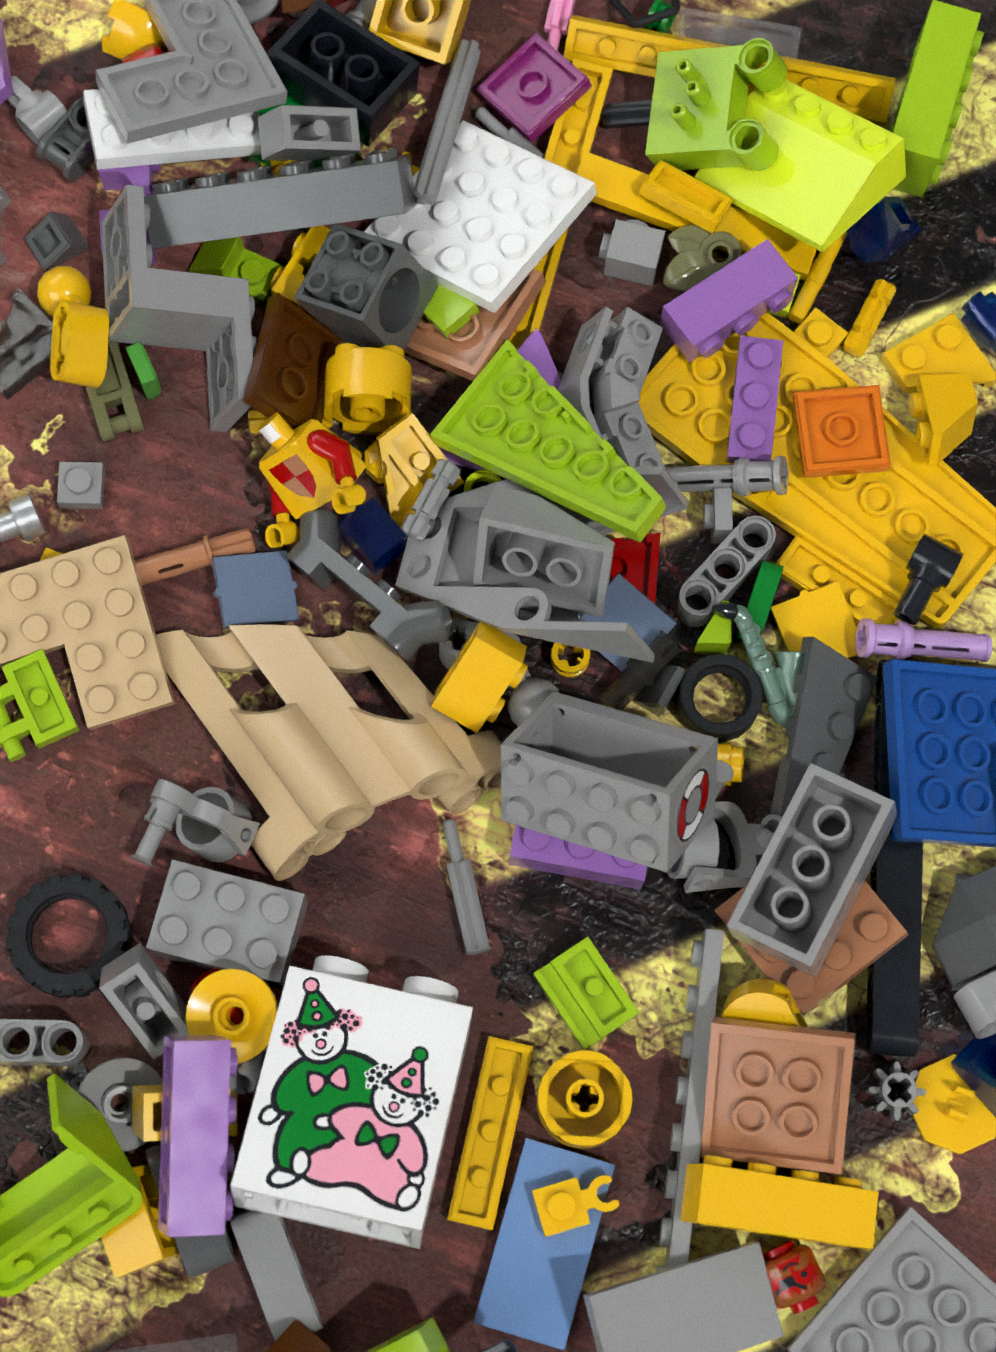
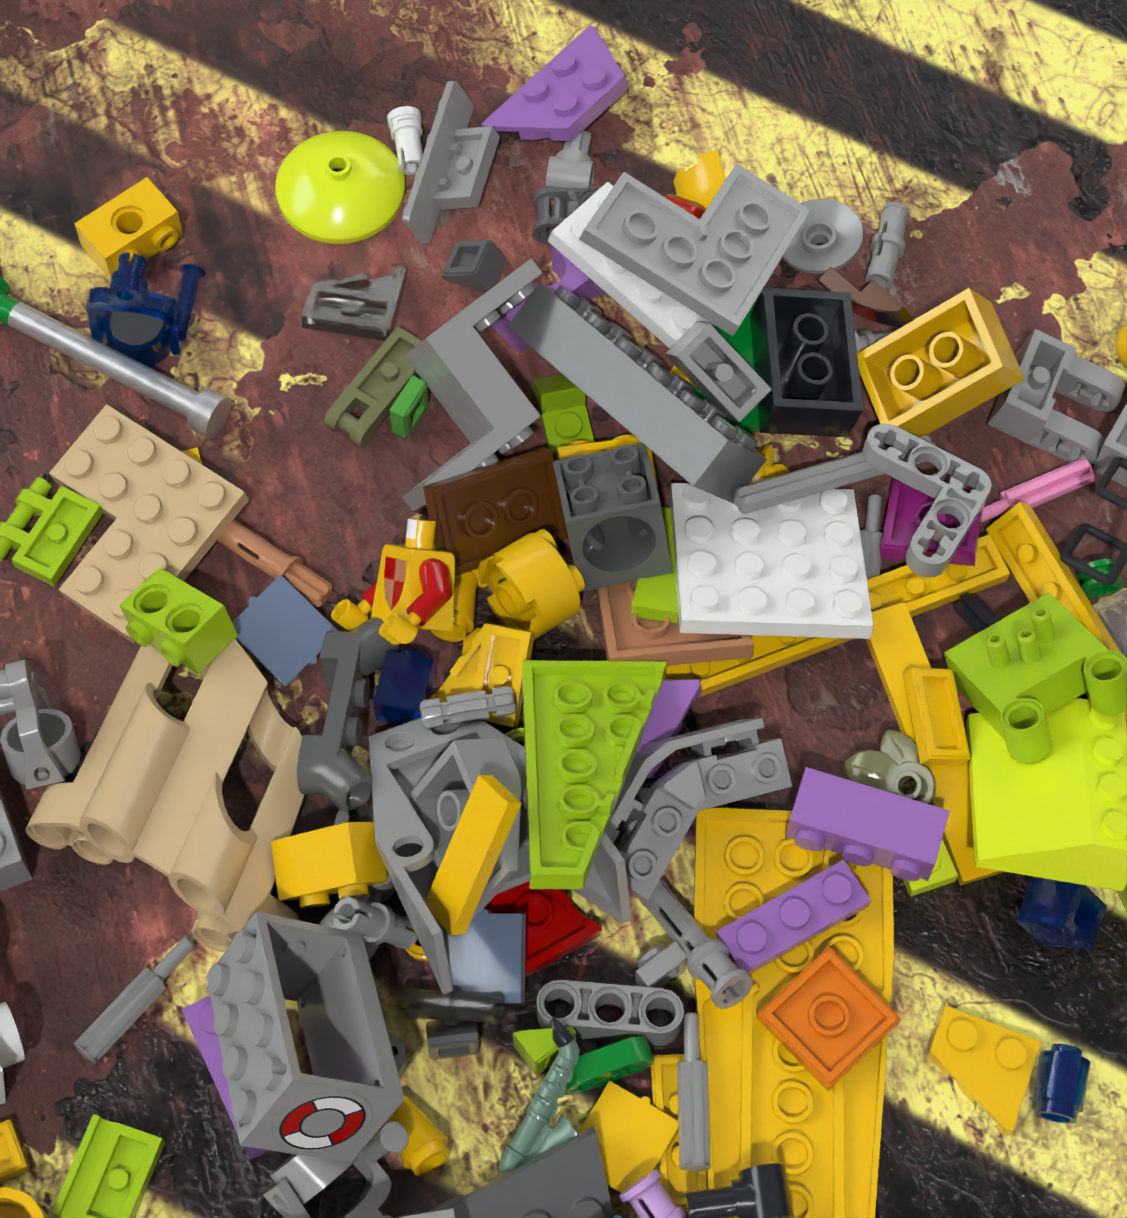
camera: 55 degrees right, 10 degrees down
yellow beam [37,266,109,388] -> none
light grey plate [57,462,105,509] -> none
light grey brick [598,219,665,286] -> none
black tyre [676,654,763,742] -> none
yellow piece [788,230,848,324] -> none
yellow plate [794,307,849,358] -> none
yellow axle [843,279,896,358] -> none
yellow slope [909,373,978,466] -> none
none -> lime brick [119,567,238,674]
none -> light grey pin [333,897,417,949]
none -> yellow tile [425,775,522,935]
none -> light grey axle [677,1012,711,1172]
none -> light grey beam [863,424,992,577]

